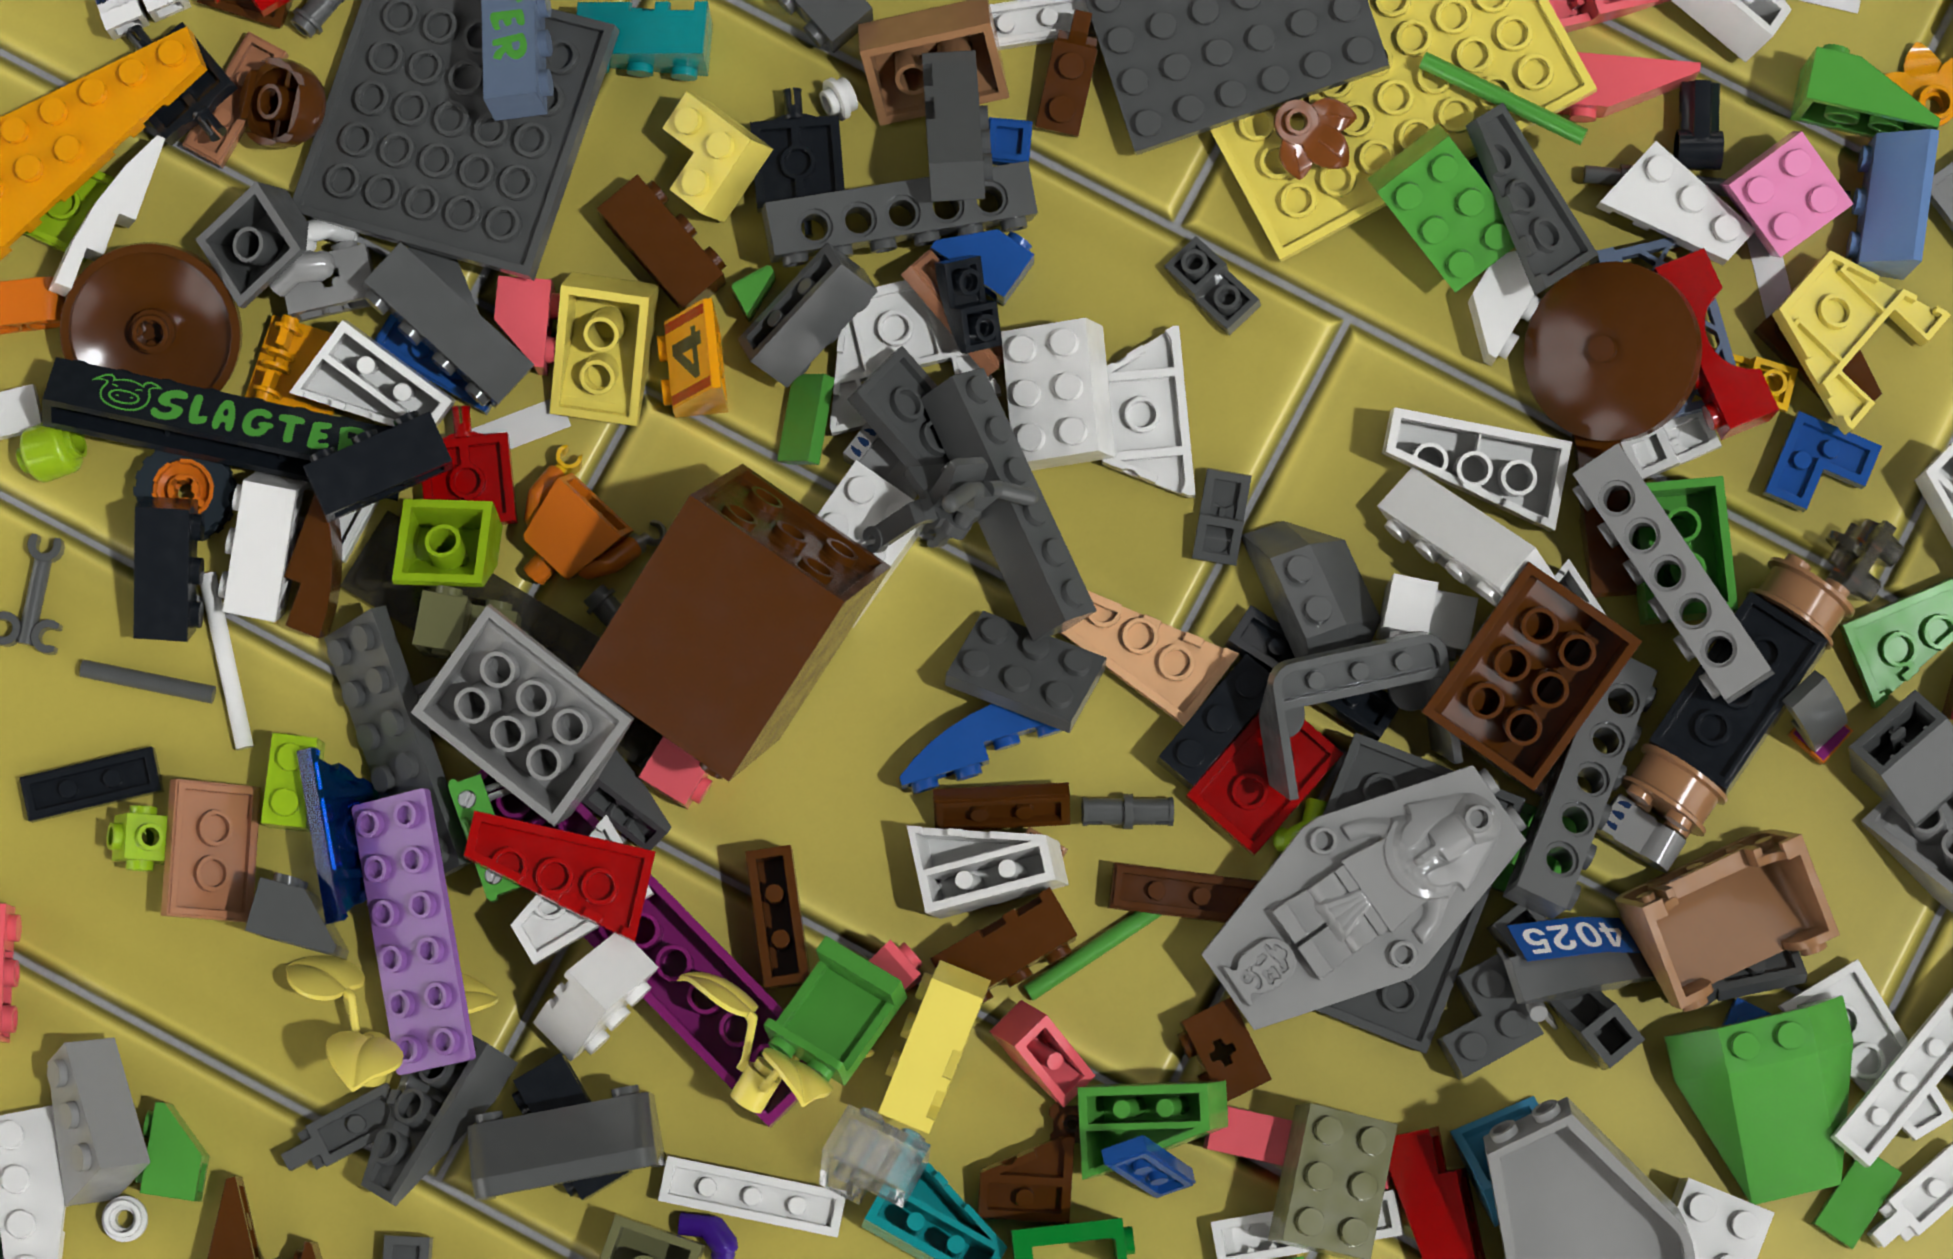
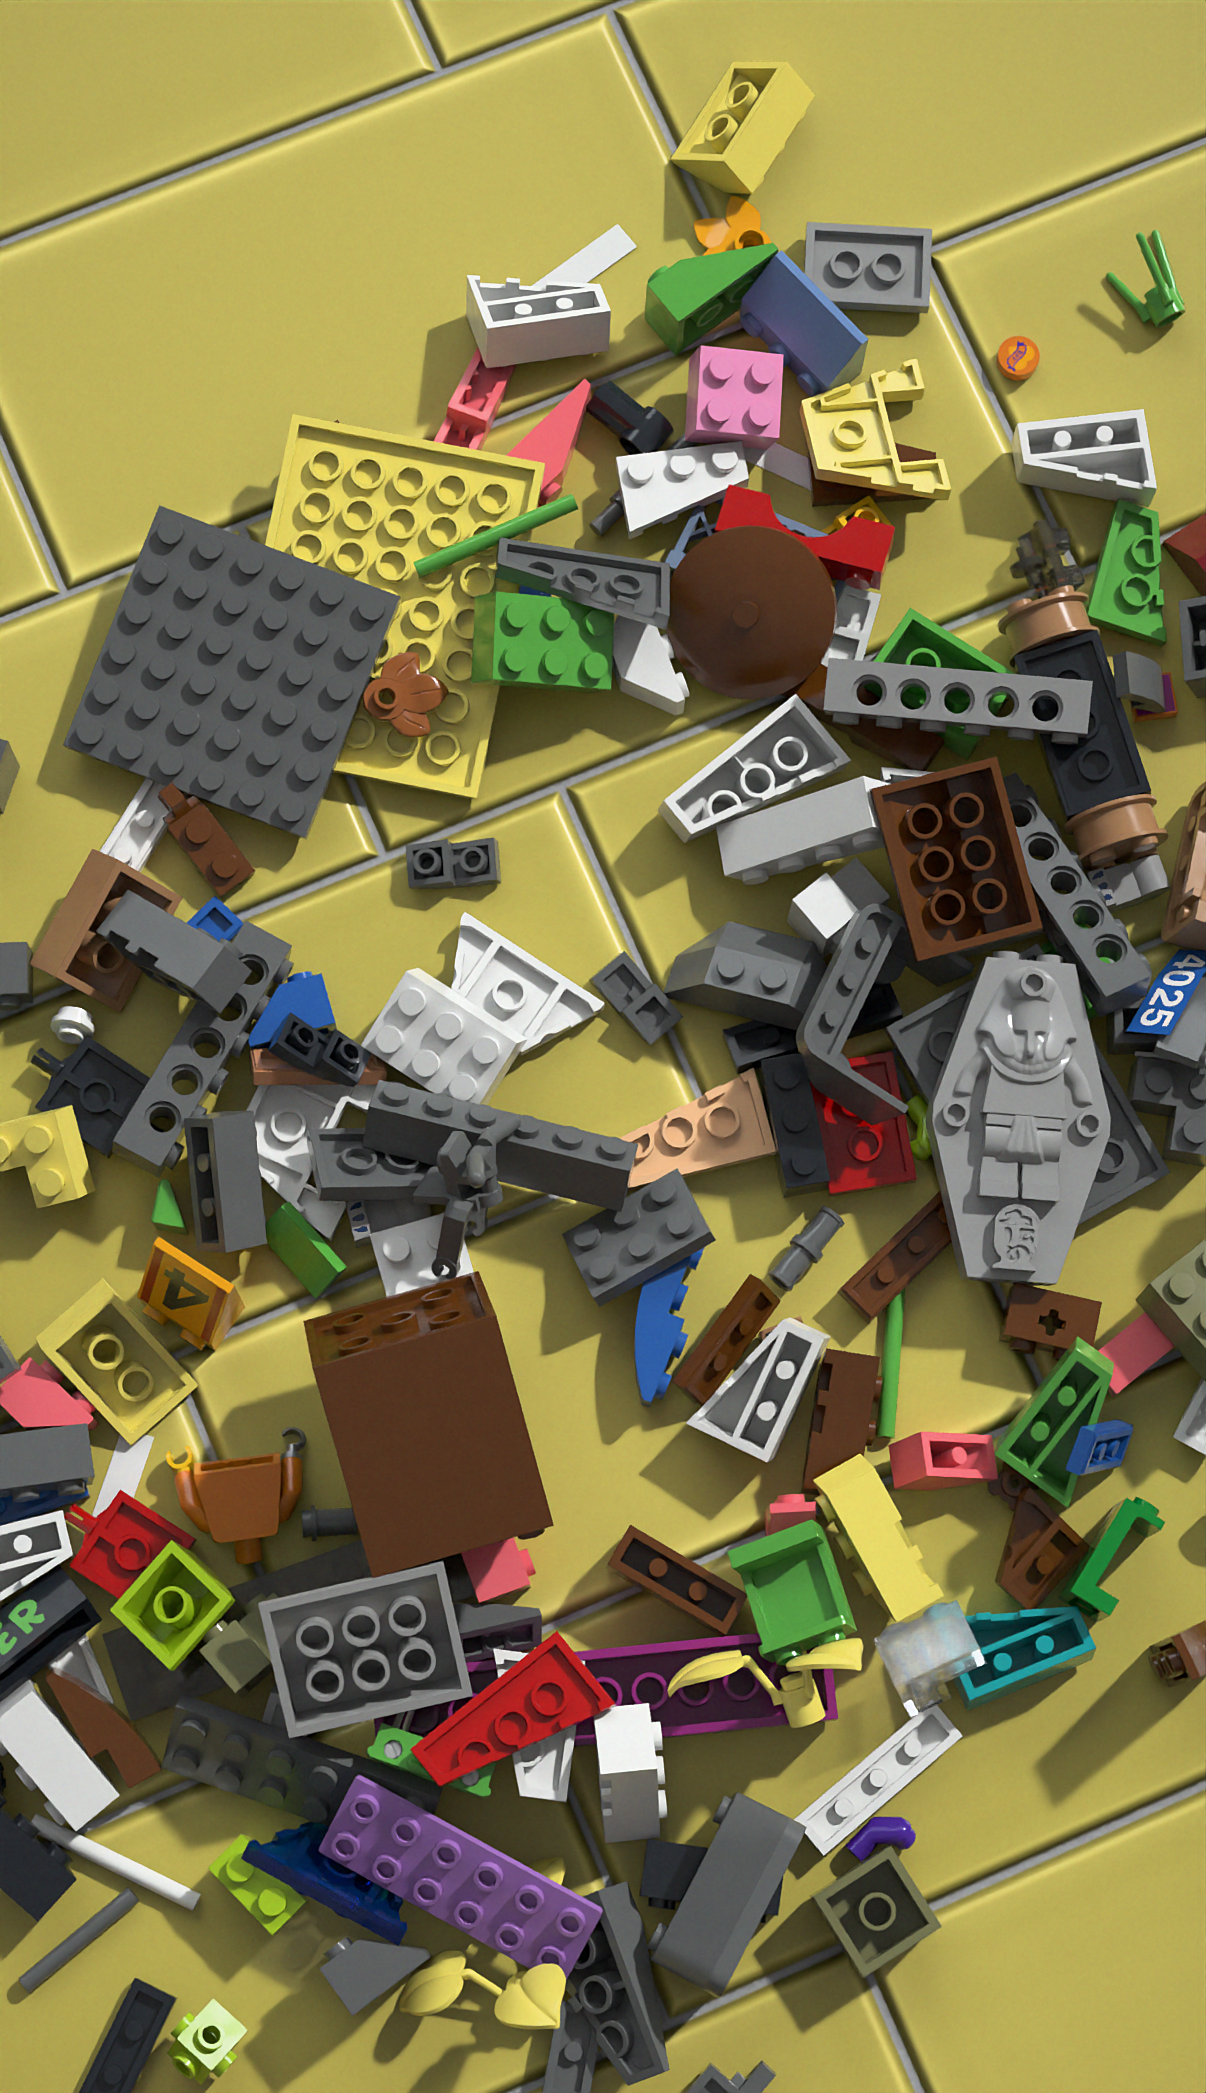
camera: 55 degrees left, 5 degrees down
nougat tile [161,779,261,923] -> none
black brick [303,411,453,523] -> none
reddish brown brick [597,174,726,311] -> none
blue plate [1762,411,1882,512] -> none

